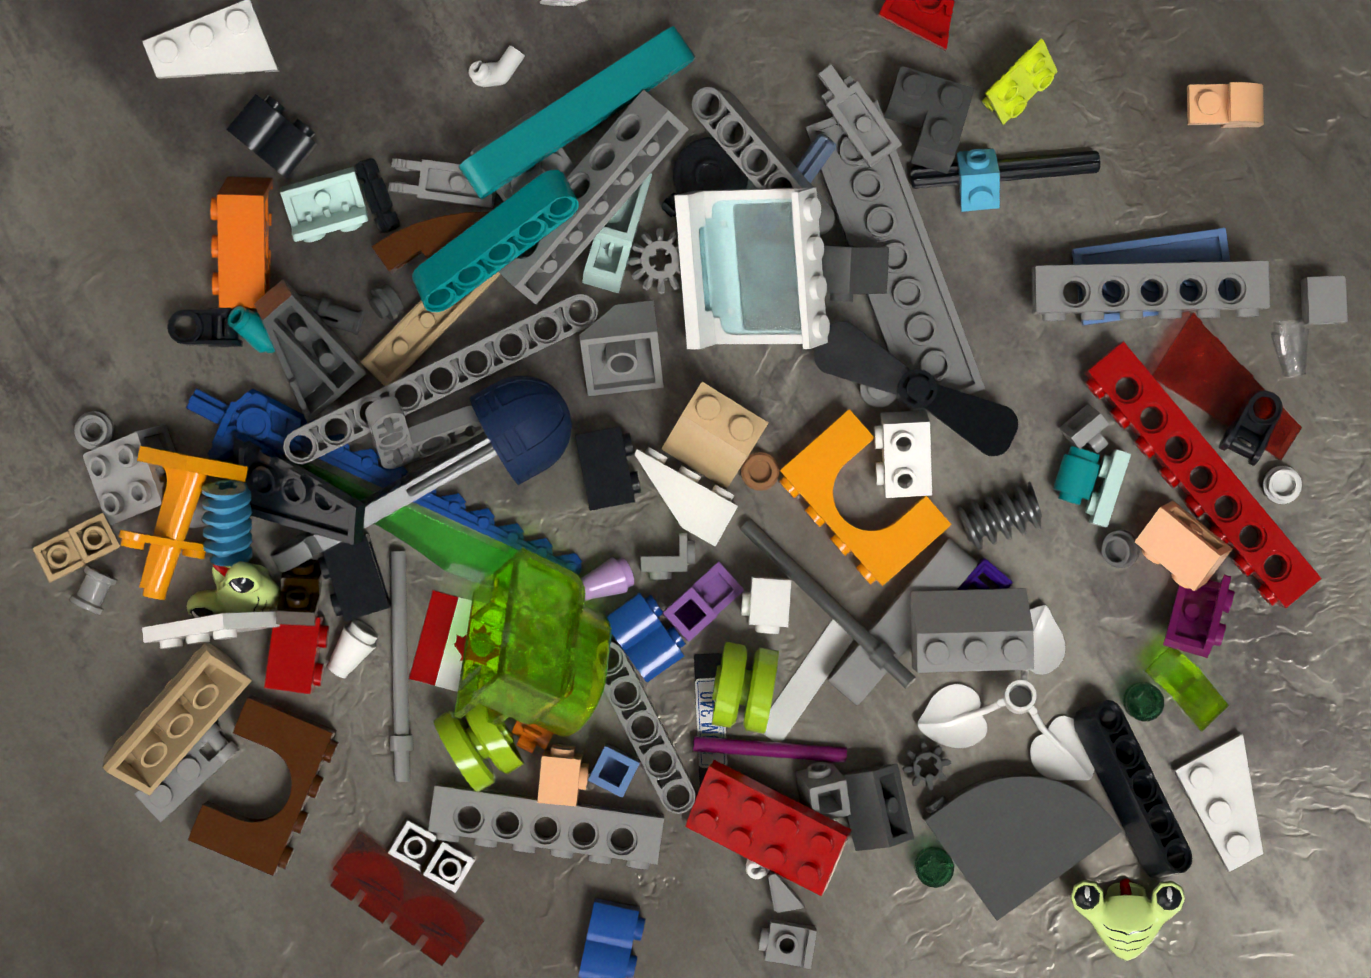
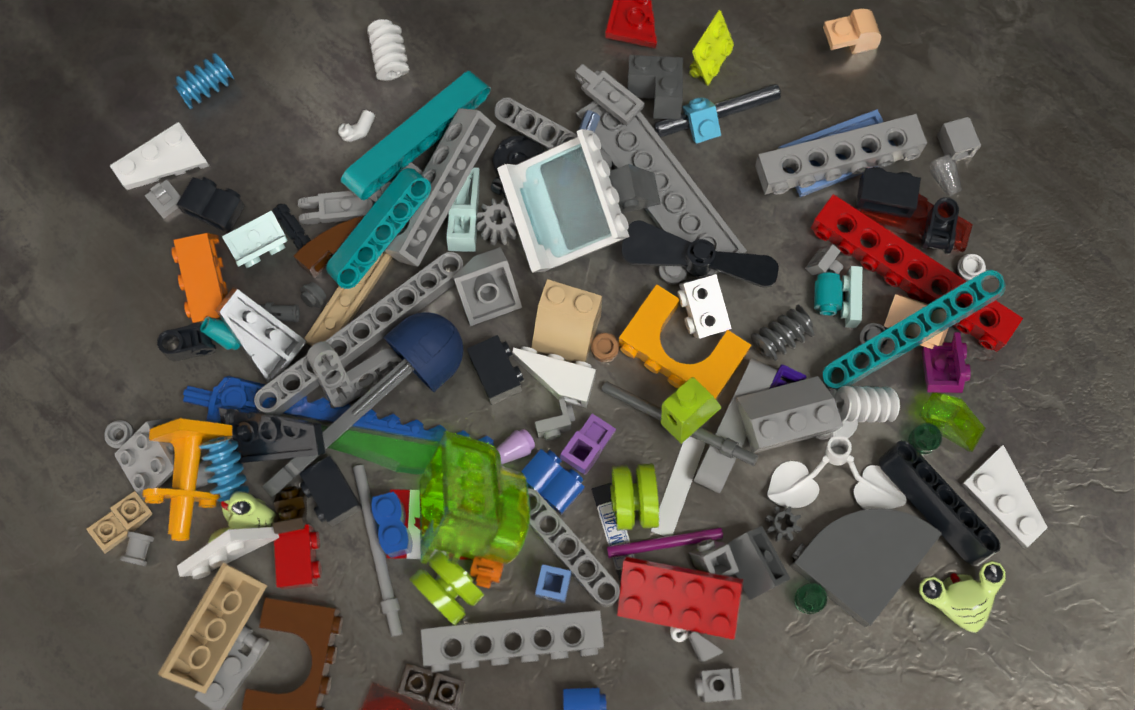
camera: 10 degrees left, 15 degrees down
white cone [327,619,379,678] -> none
light nougat brick [537,744,589,806] -> none
white brick [741,576,791,634] -> none
none -> light grey tile [145,179,181,219]
none -> blue brick [372,492,413,558]
none -> lime torso [661,377,721,444]
none -> teal beam [823,270,1006,389]
none -> white piece [834,386,900,423]
none -> black brick [856,167,921,218]

